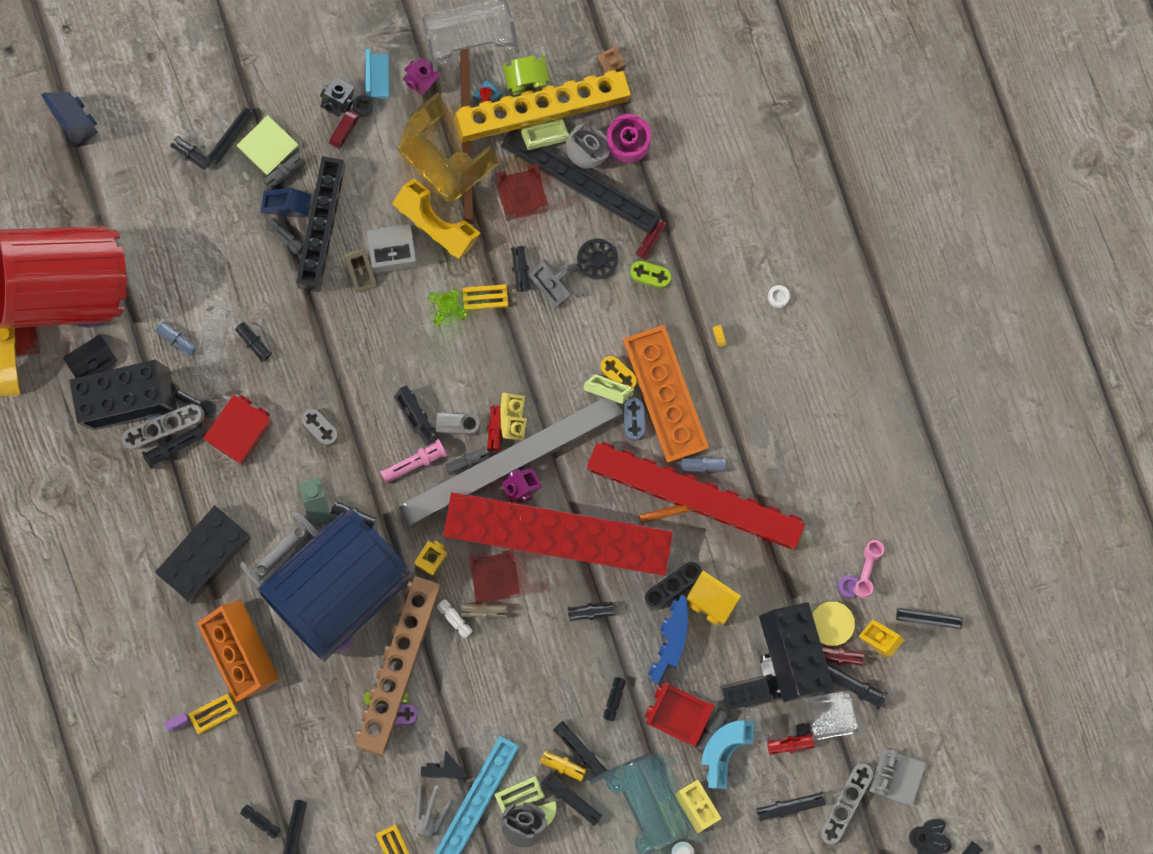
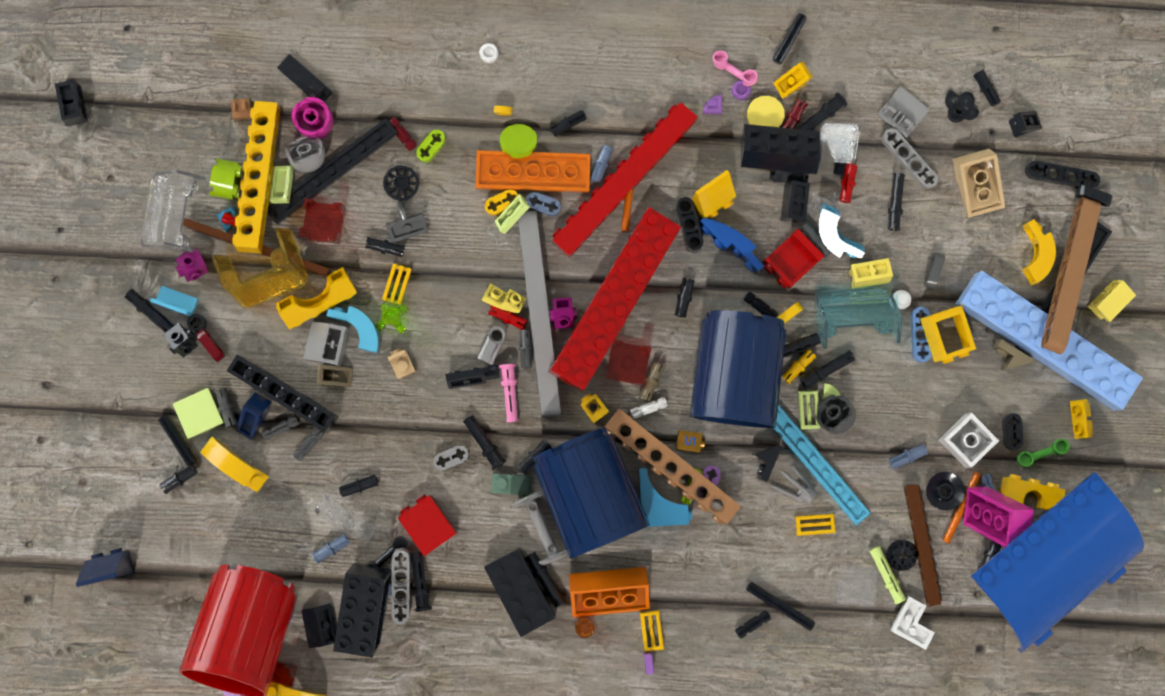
camera: 75 degrees left, 5 degrees up
none -> black pin [124,289,175,333]
none -> yellow arch [200,436,269,492]
none -> black hinge [277,54,333,102]
none -> dark grey axle [293,428,324,461]
none -> medium azure arch [326,306,380,354]
none -> tan bracket [387,348,416,380]
none -> black pin [463,415,507,471]
none -> lime tile [500,124,537,158]
none -> black pin [525,552,566,608]
none -> black axle [549,110,587,137]
none -> clear orange wheel [575,617,595,638]
none -> dark azure arch [638,468,692,527]
none -> pearl gold brick [676,430,705,453]
none -> dark blue container [689,310,786,428]
none -> medium lavender tile [703,95,722,115]
none -> yellow beam [777,302,804,324]

